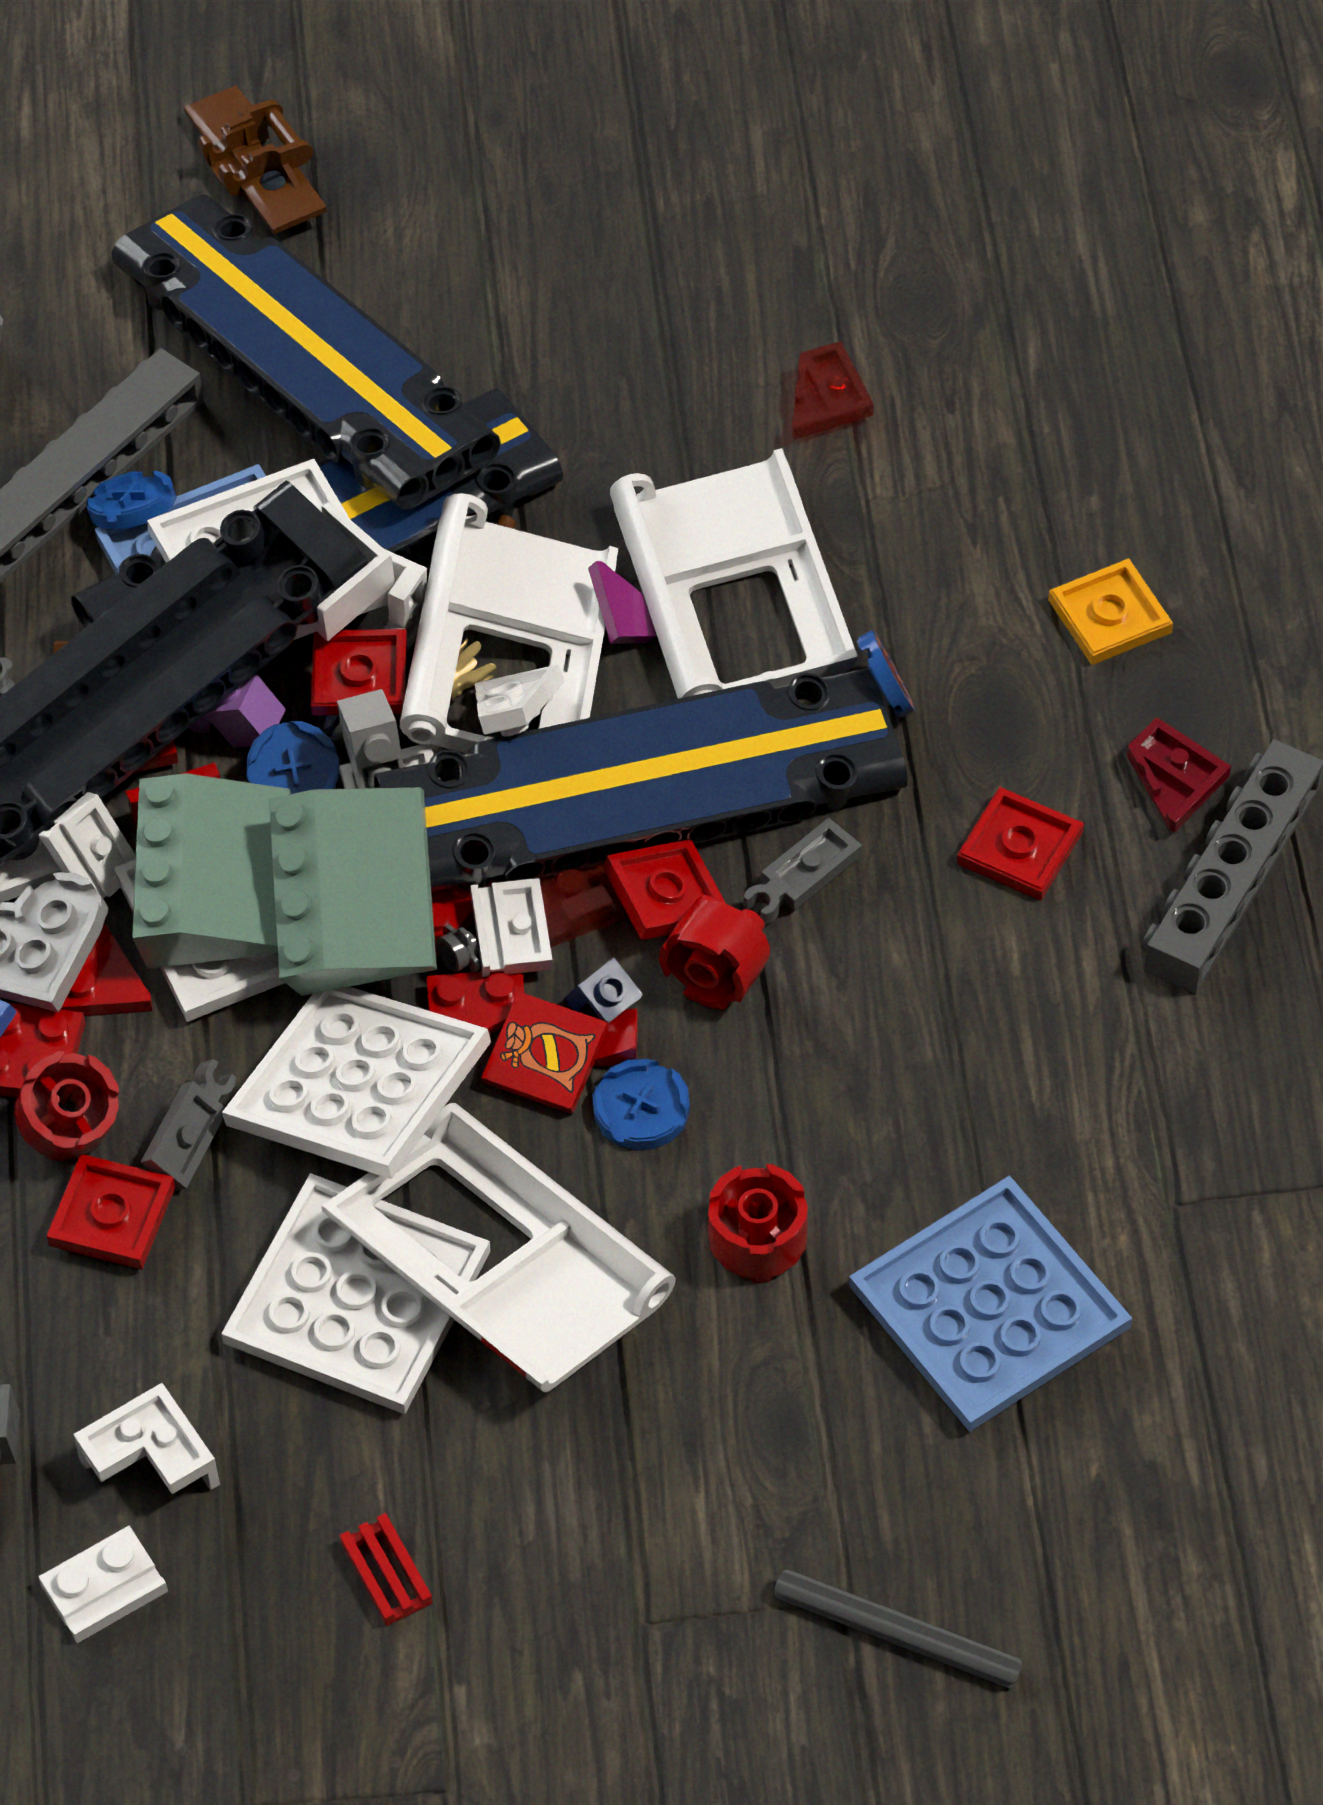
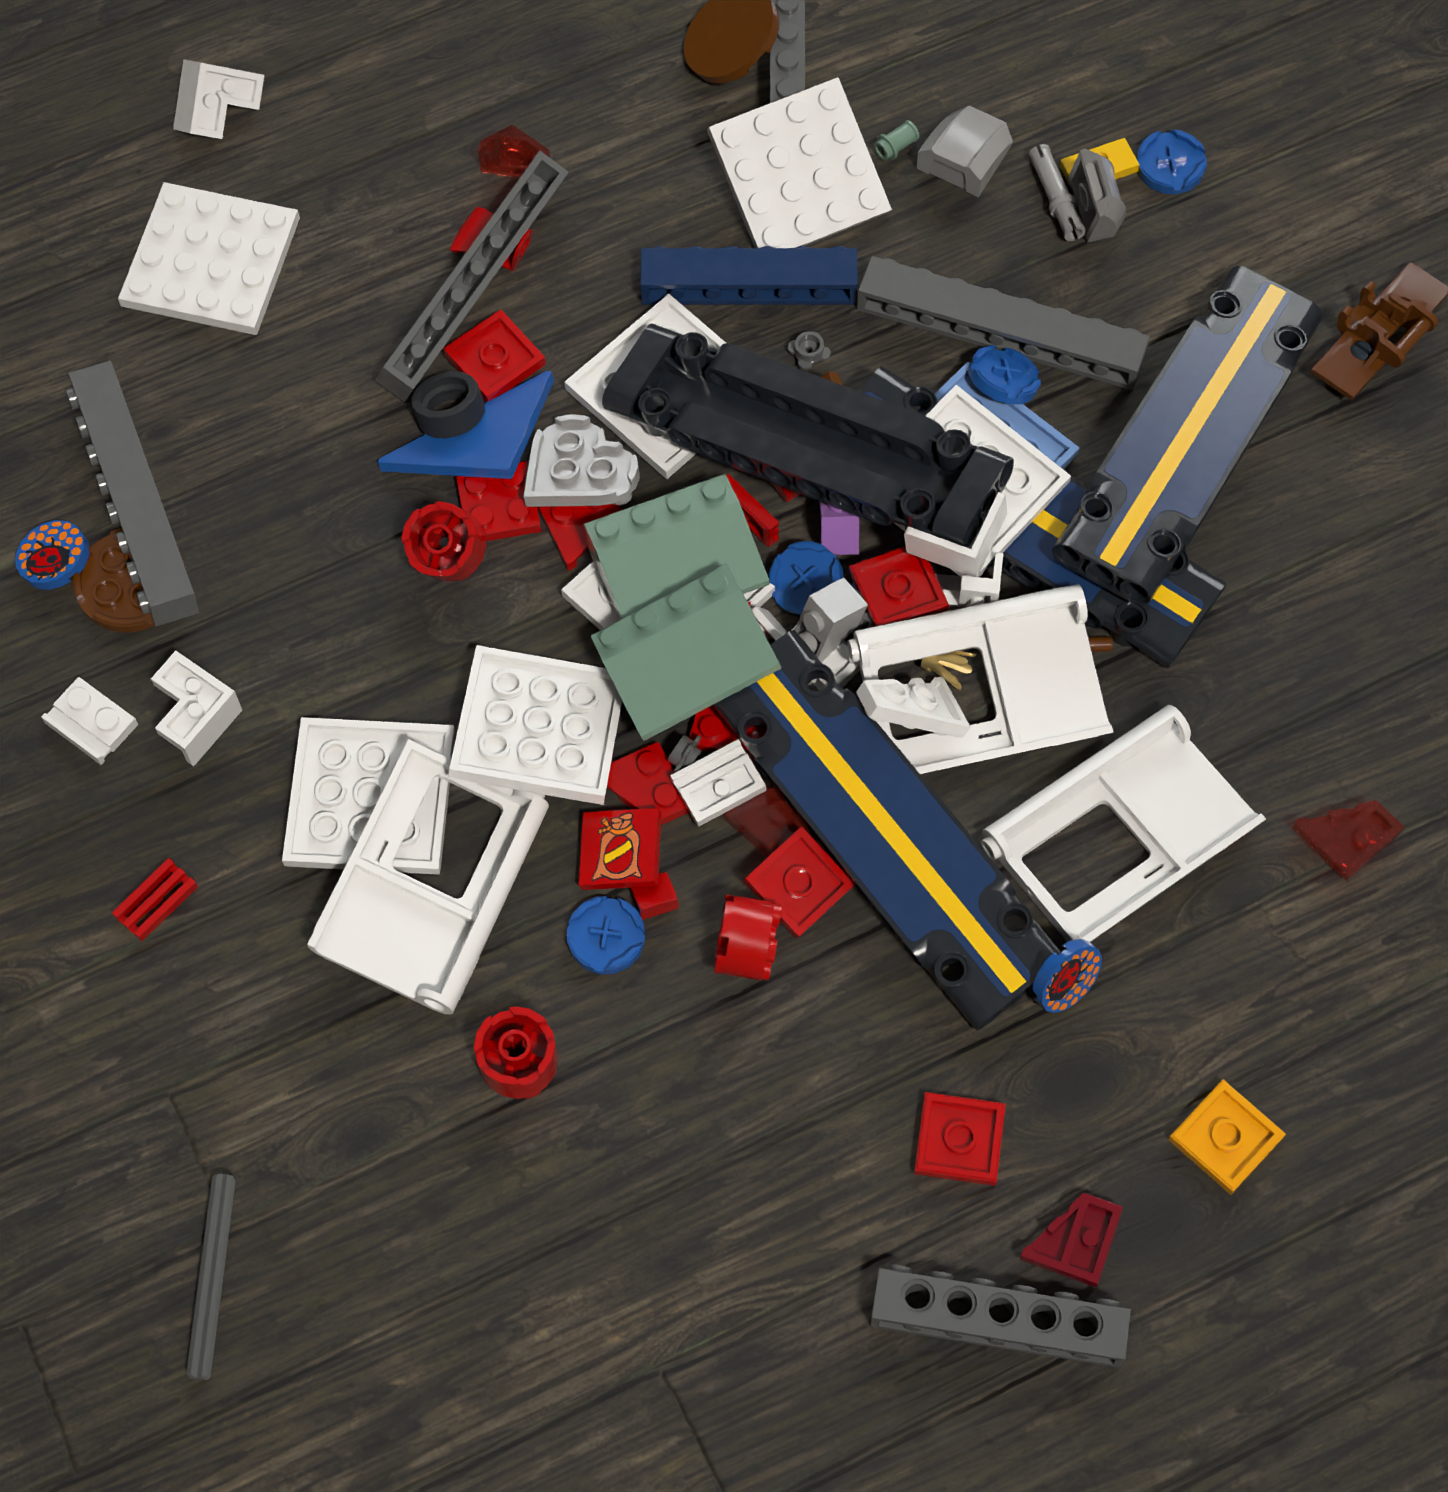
camera: 70 degrees right, 10 degrees up
white plate [39,792,136,898] -> none
red plate [46,1154,176,1270] -> none
dark grey plate [140,1059,236,1191] -> none
bracket [563,958,642,1023] -> none
magenta tile [588,561,656,644] -> none
dark grey plate [743,818,862,925] -> none
medium blue plate [849,1175,1132,1432] -> none

